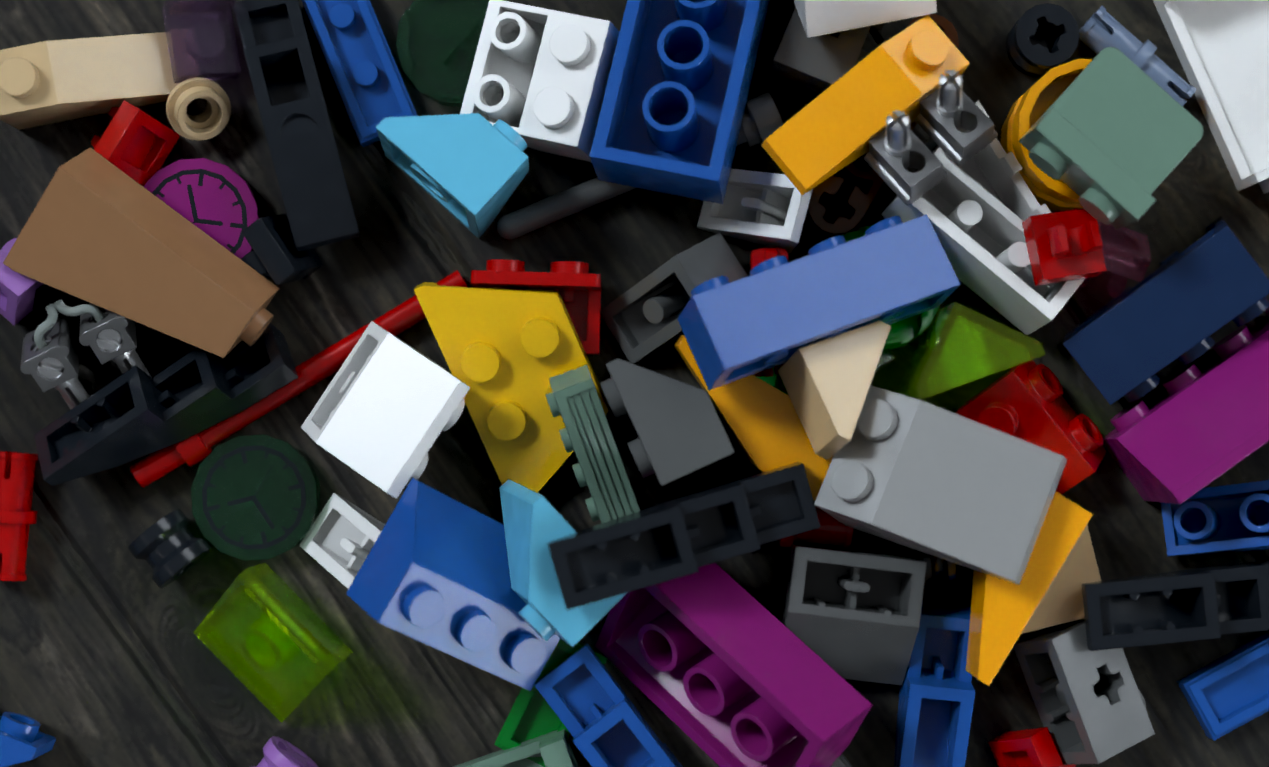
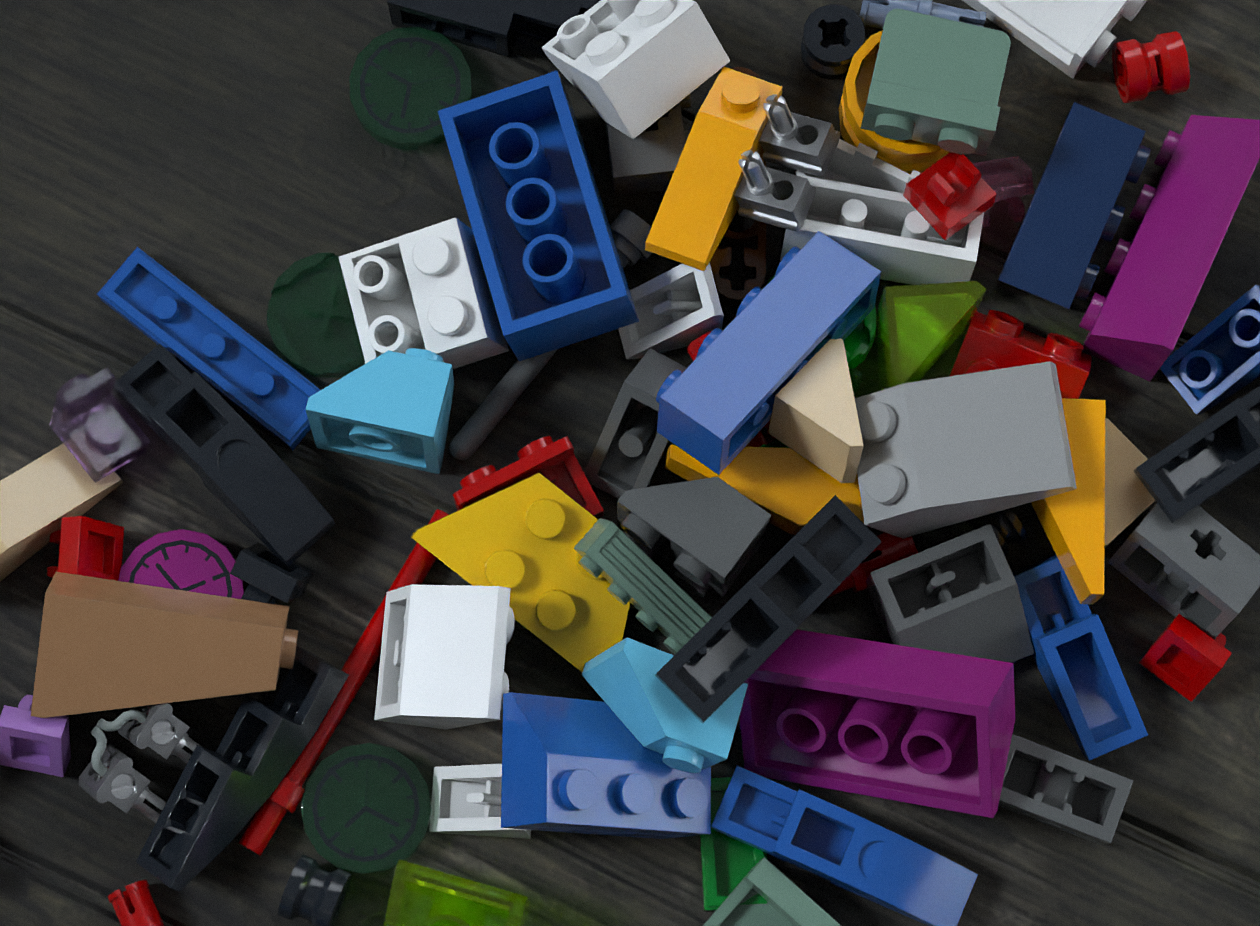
camera: 25 degrees left, 10 degrees down
tan plate [166,77,231,141] -> none

